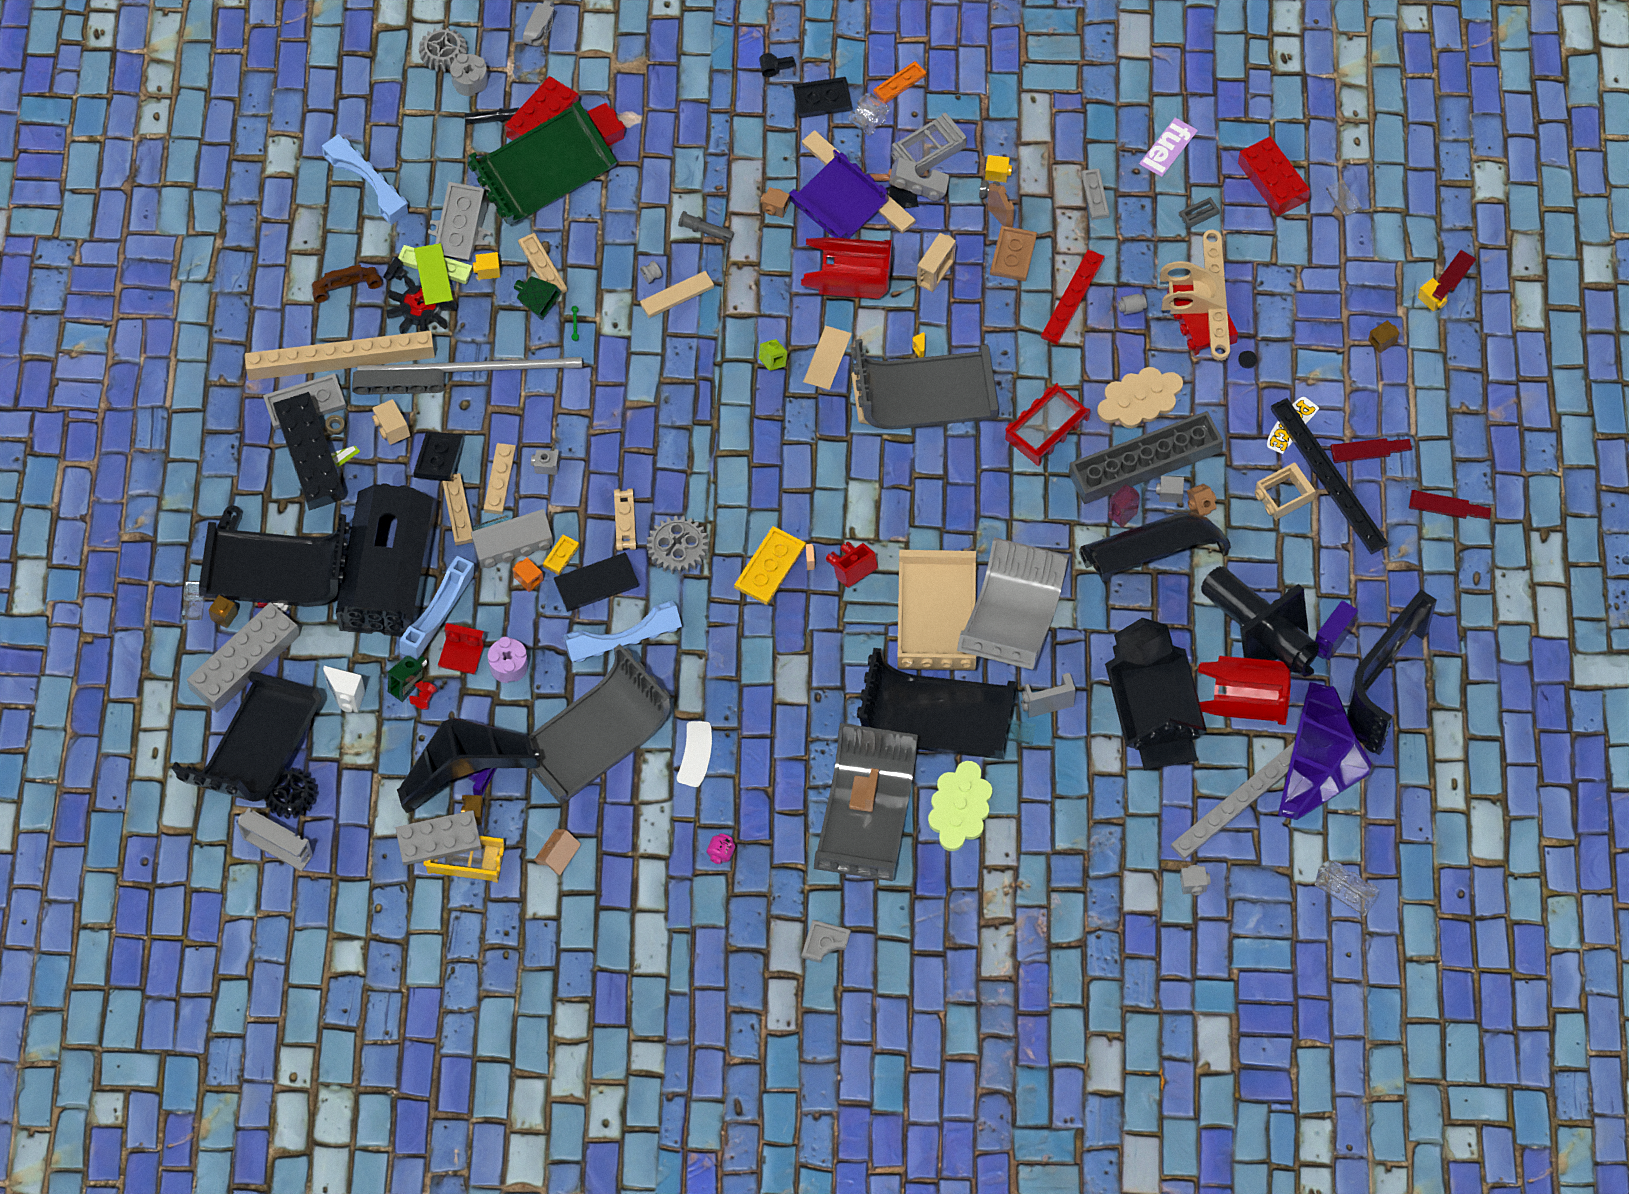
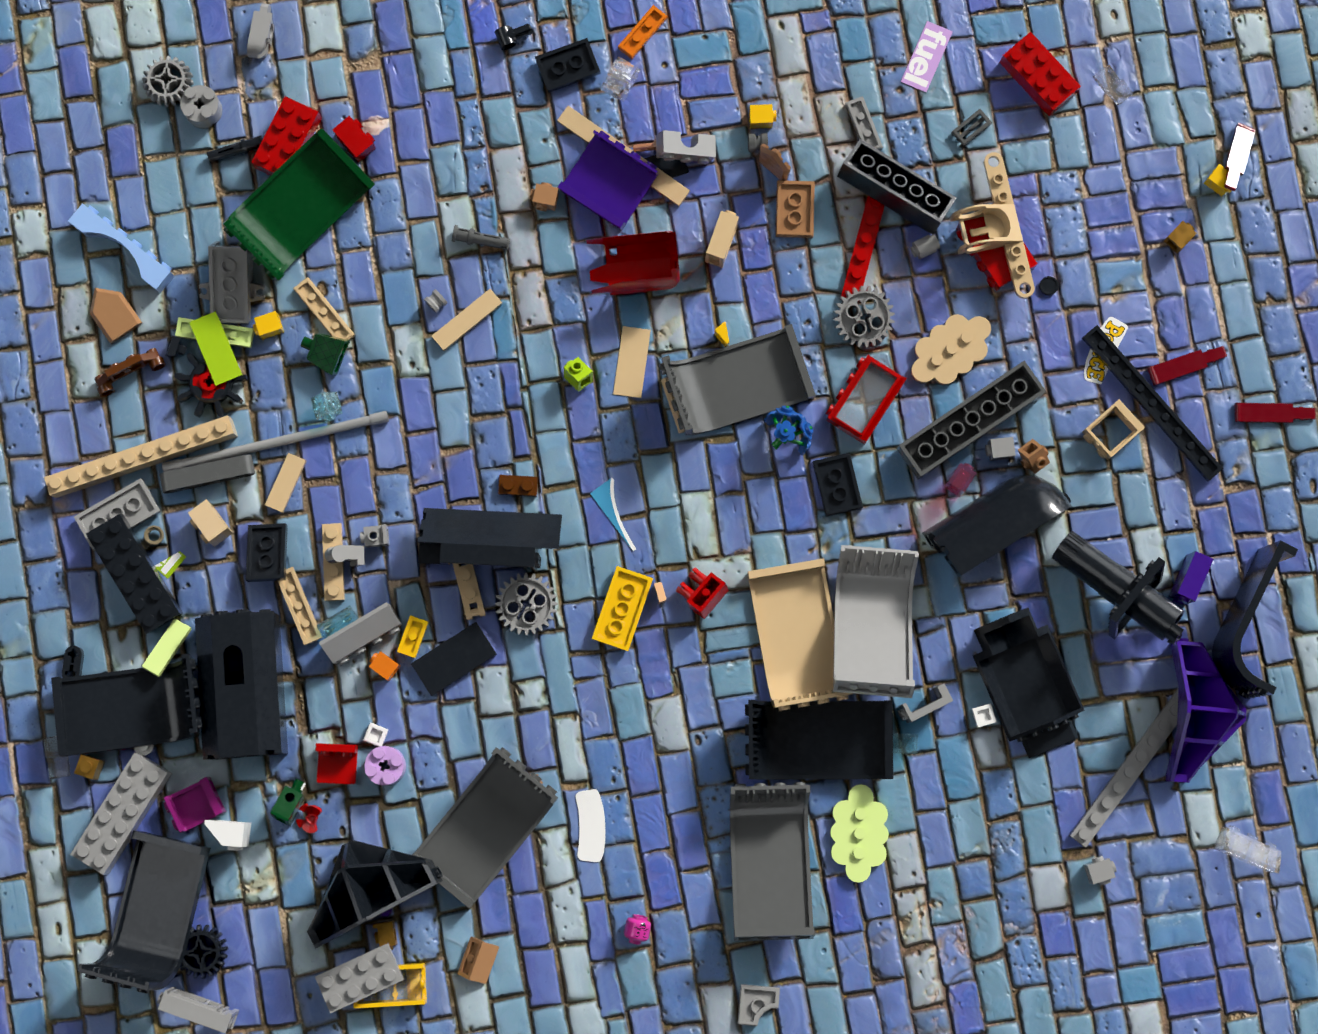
camera: 15 degrees left, 20 degrees up
light blue arch [400,556,474,660] -> none
light blue arch [562,600,682,662] -> none
green hinge [571,306,579,341] -> none
medium nougat panel [849,768,879,812] -> none
light grey door [891,112,967,176] -> none
red piece [1198,656,1291,725] -> none
none -> medium nougat tile [90,288,142,344]
none -> yellowish green tile [142,618,192,677]
none -> magenta panel [163,777,226,833]
none -> tan tile [265,453,307,513]
none -> clear light blue brick [311,392,342,422]
none -> light grey leg [325,545,365,567]
none -> white tile [363,723,389,747]
none -> black panel [417,508,562,573]
none -> reddish brown plate [498,475,538,497]
none -> dark azure sticker [590,478,636,551]
none -> blue plant [764,406,813,456]
none -> black tile [812,453,863,517]
none -> light grey gear [833,286,895,347]
none -> black brick [837,139,957,235]
none -> white plate [971,703,996,728]

